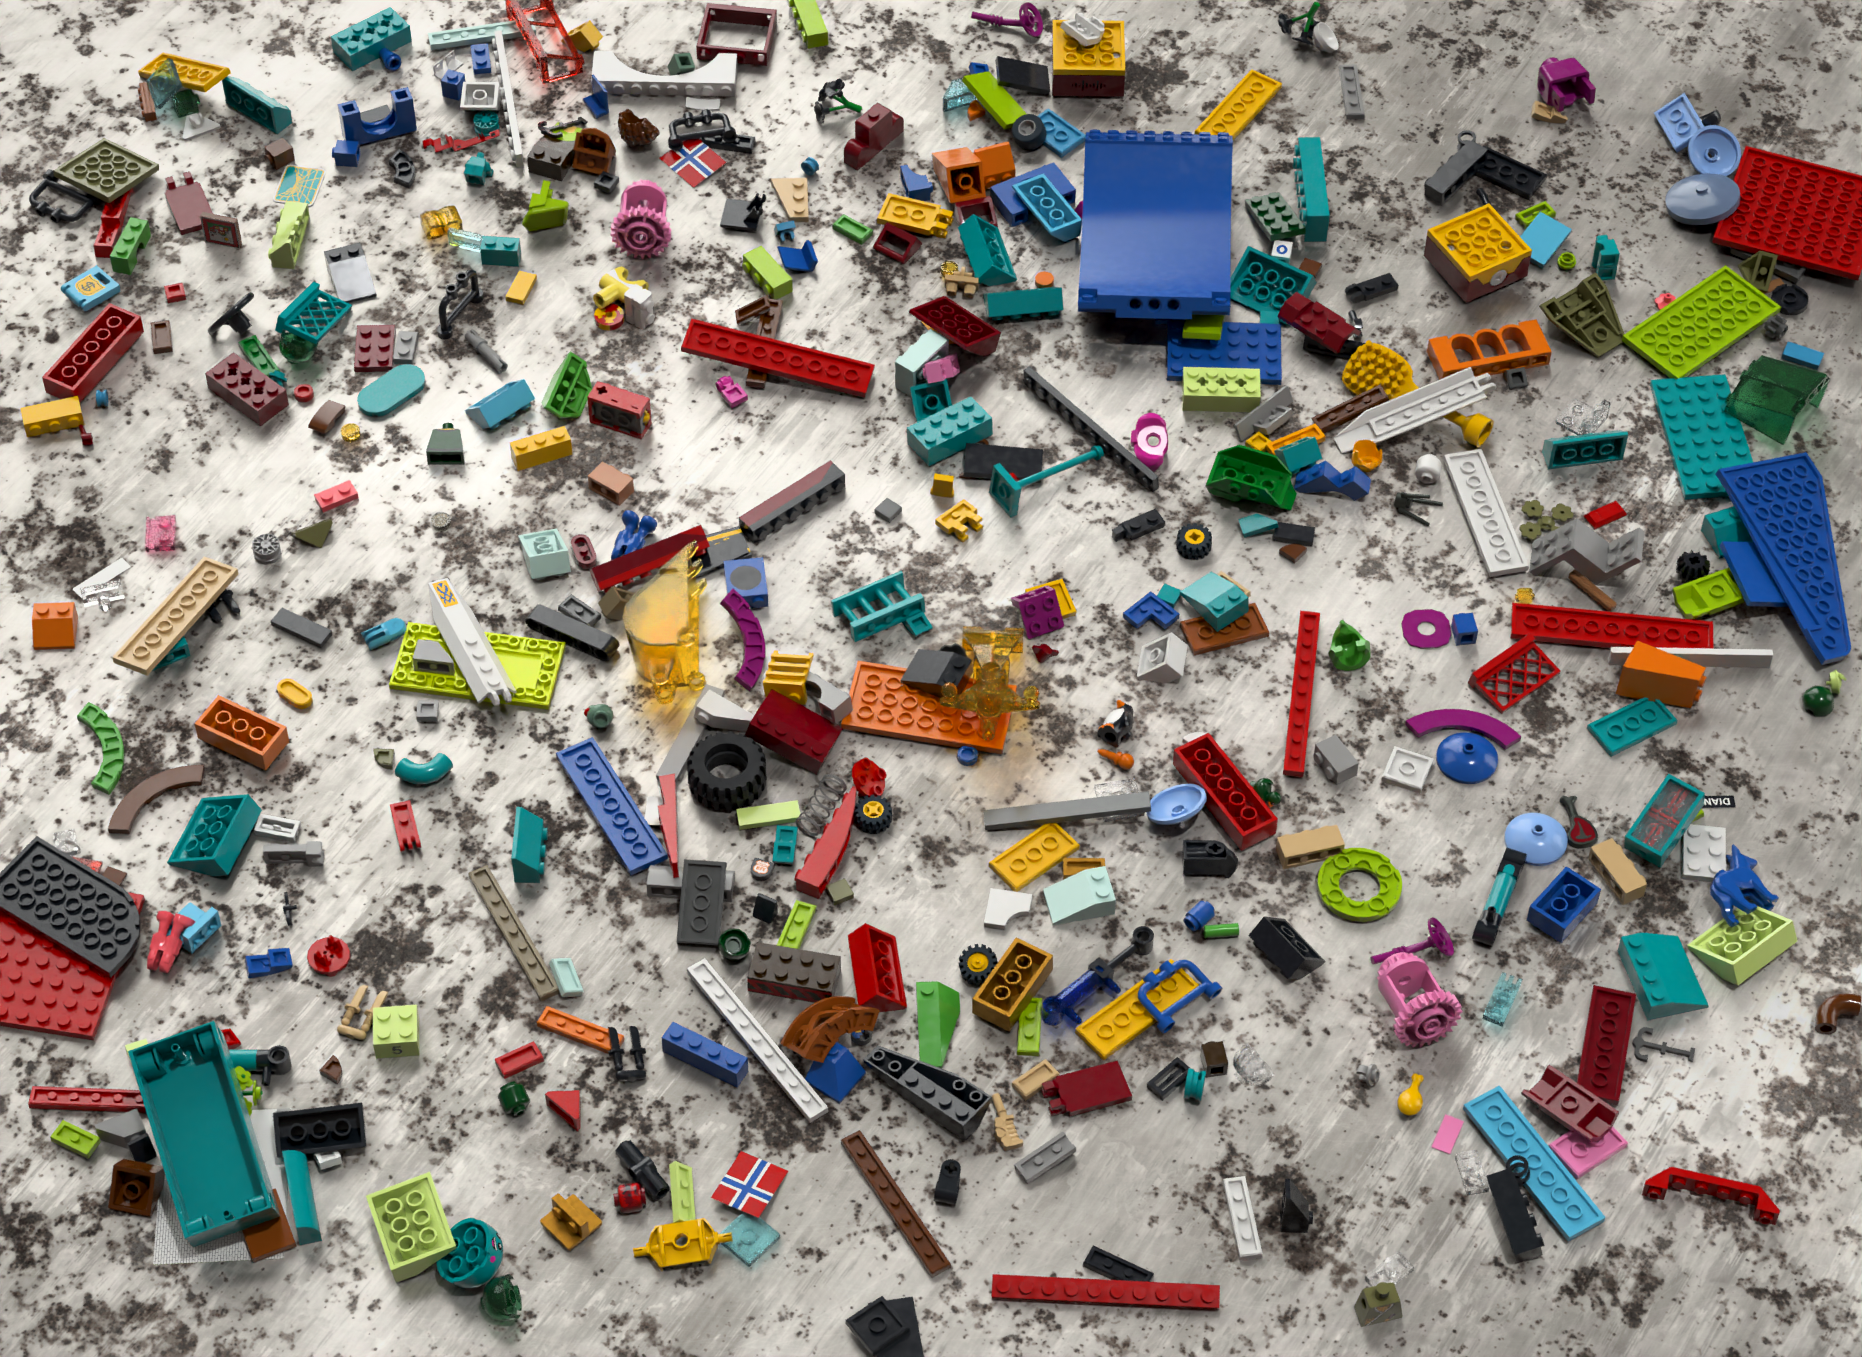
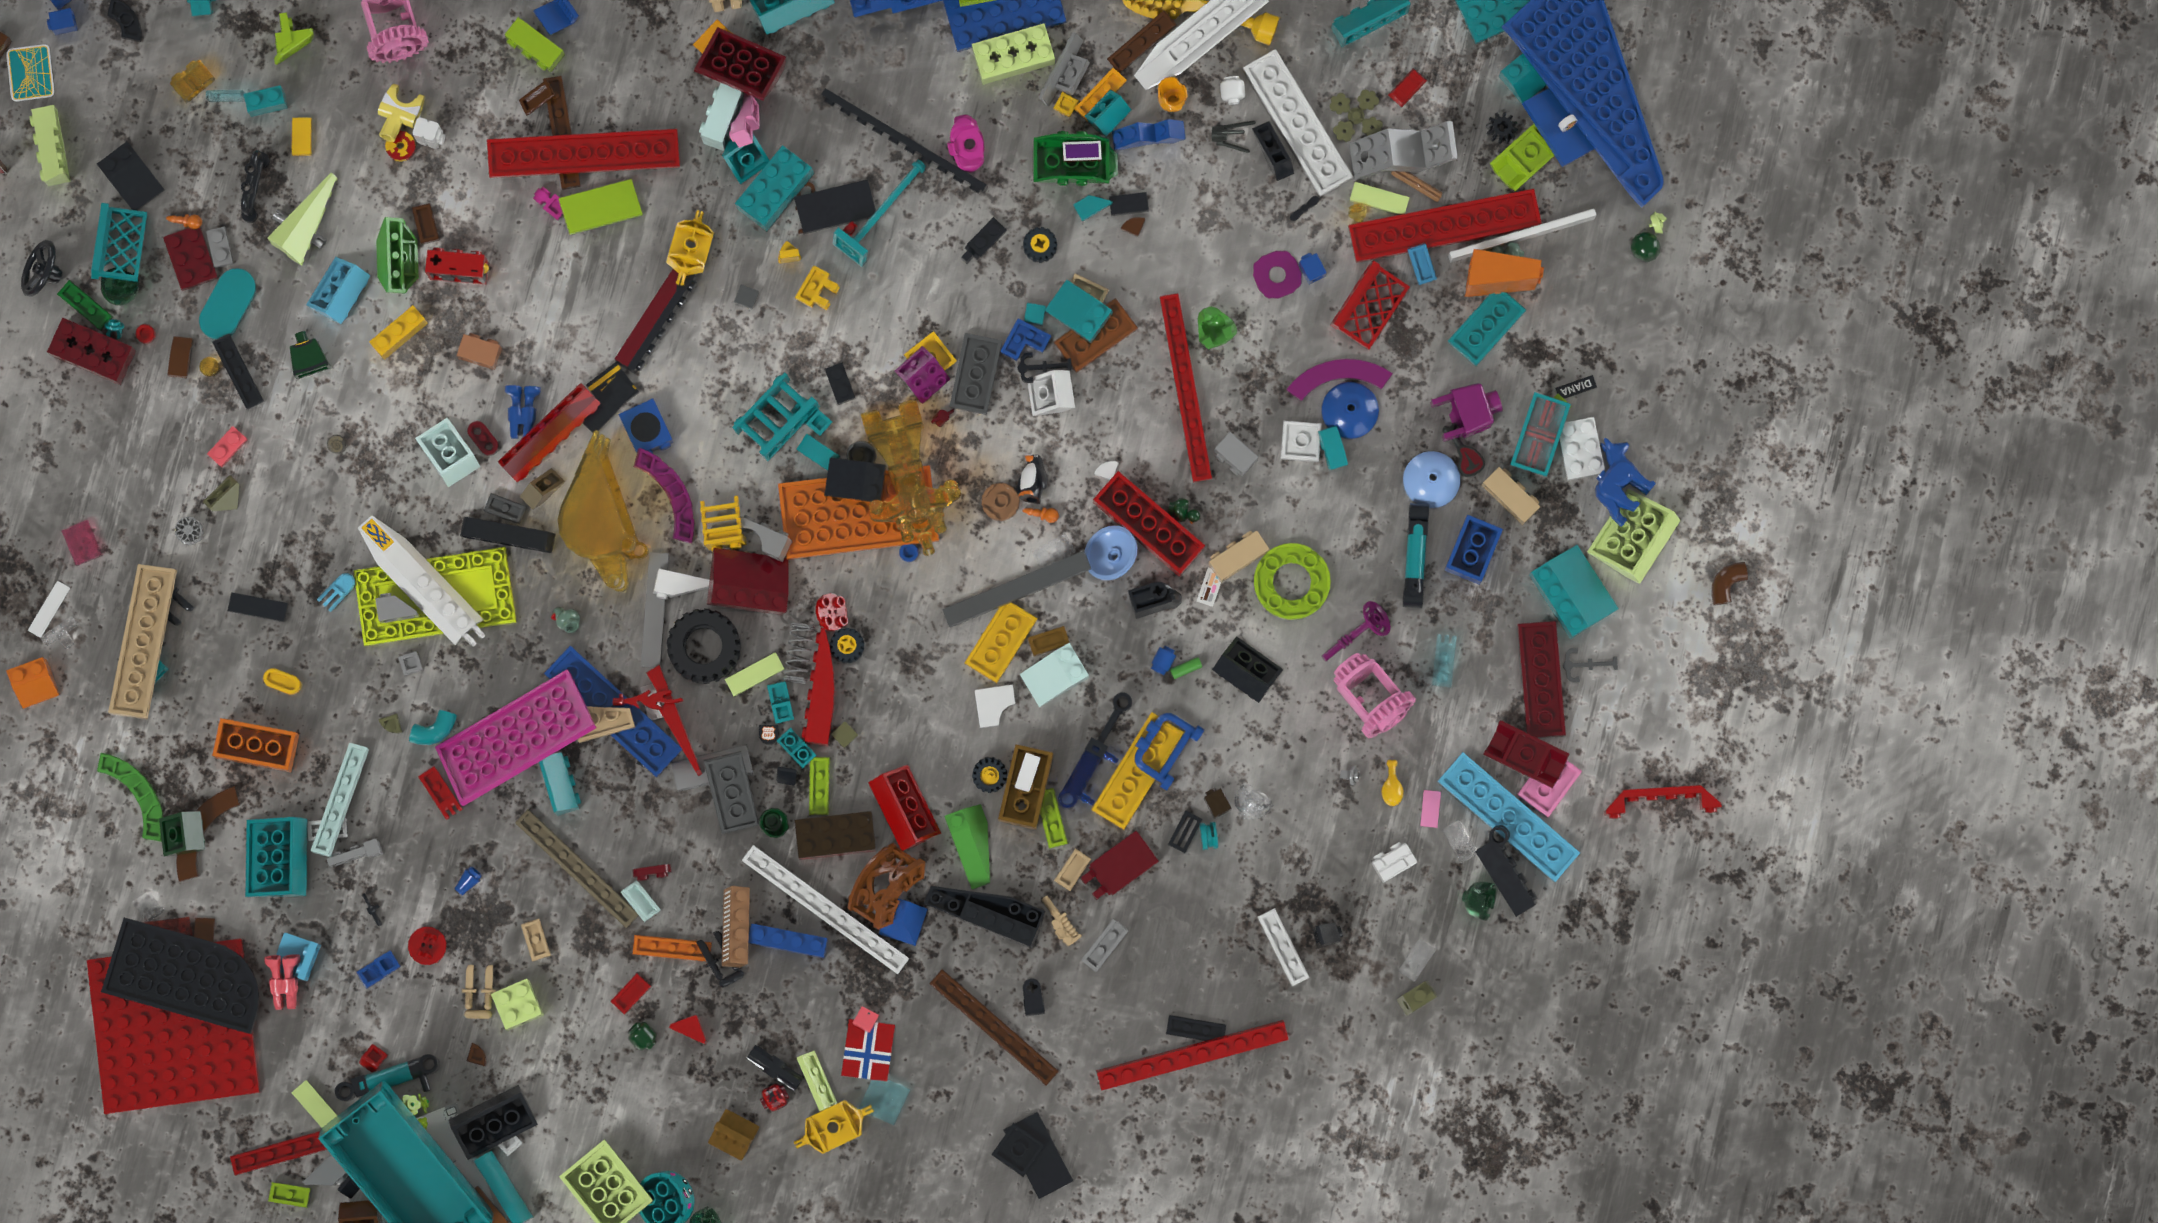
camera: 20 degrees left, 30 degrees up
none -> dark green slope [159,811,205,857]
none -> orange bar [166,214,202,229]
none -> black tile [212,333,265,410]
none -> yellowish green wedge [268,173,338,266]
none -> light aqua plate [311,743,369,857]
none -> reddish brown tile [412,203,440,245]
none -> dark pink plate [435,669,596,806]
none -> blue cone [454,866,482,895]
none -> tan plate [521,919,551,962]
none -> lime tile [558,179,643,235]
none -> tan wing [578,706,635,743]
none -> red piece [613,690,683,710]
none -> dark red plate [632,864,671,881]
none -> yellow plate [666,210,714,286]
none -> medium nougat brick [722,886,750,968]
none -> teal slope [776,728,817,768]
none -> teal slope [796,434,840,471]
none -> black plate [825,362,856,405]
none -> coral tile [853,1006,879,1033]
none -> dark grey plate [949,333,1002,415]
none -> medium nougat tile [982,483,1020,521]
none -> white sticker [1015,753,1040,792]
none -> black piece [1017,352,1072,383]
none -> dark purple tile [1062,141,1102,162]
none -> white sticker [1197,567,1221,607]
none -> black slope [1252,121,1294,181]
none -> black piece [1290,196,1319,221]
none -> teal slope [1318,426,1348,470]
none -> yellowish green tile [1349,182,1410,215]
none -> white brick [1372,842,1417,883]
none -> dark azure tile [1407,243,1437,285]
none -> magenta piece [1430,383,1503,442]
none -> clear green cylinder [1462,881,1496,921]
none -> white tile [1558,115,1578,132]

